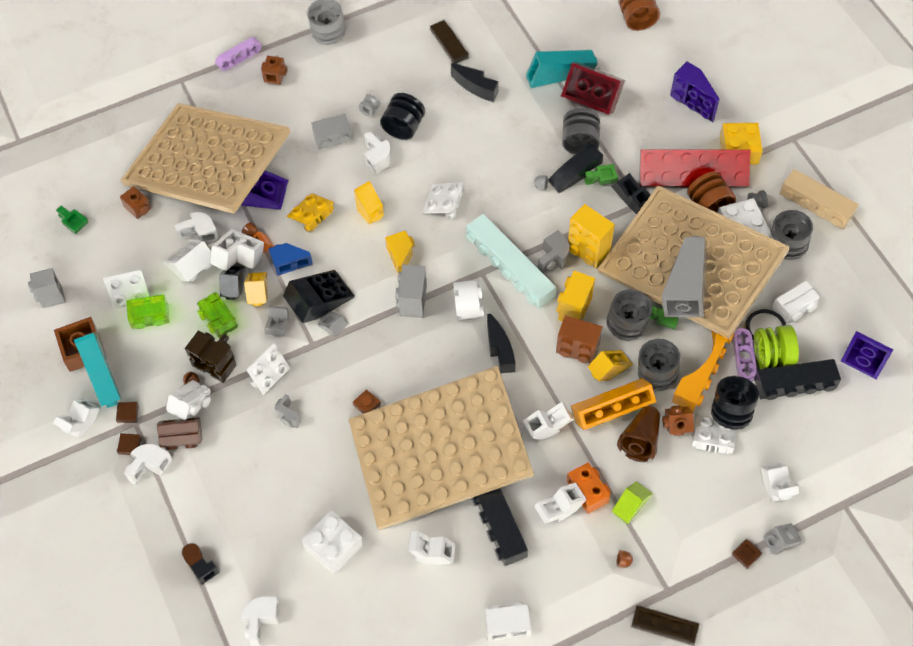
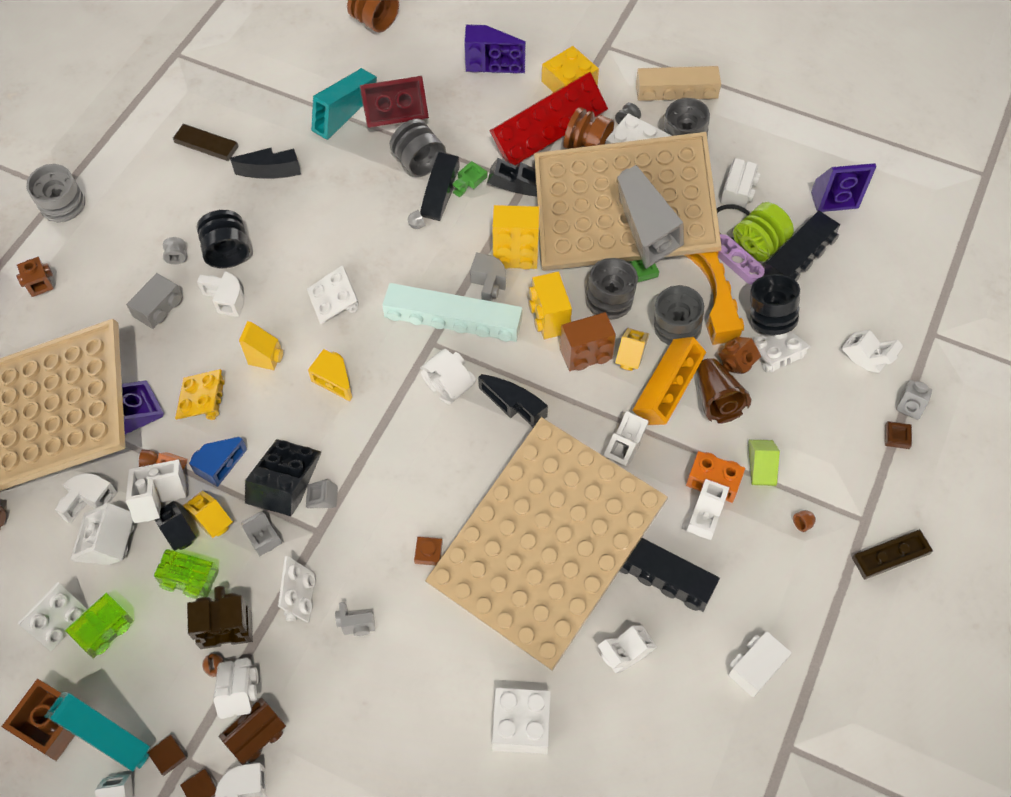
camera: 40 degrees left, 0 degrees up
light grey brick [395,264,427,318] -> none

